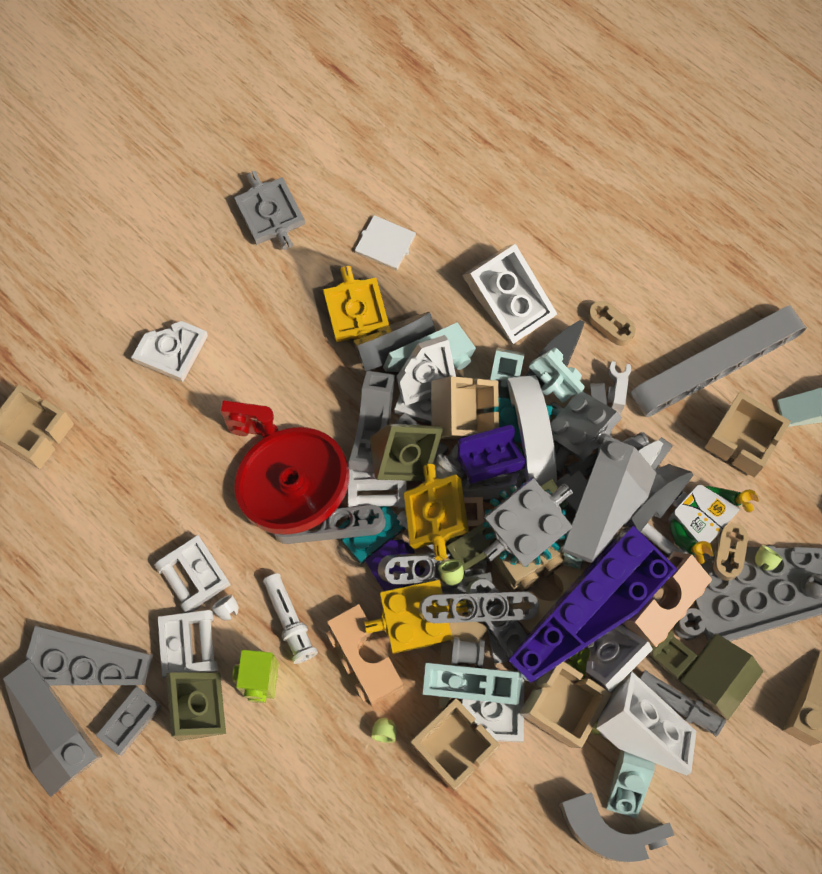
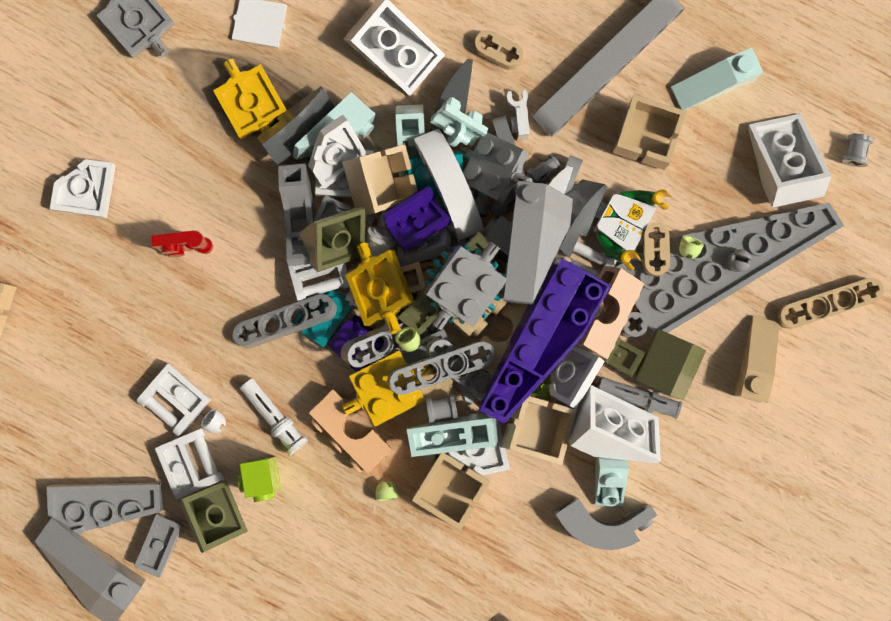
camera: 15 degrees left, 15 degrees up
red dish [235,427,349,535] -> none

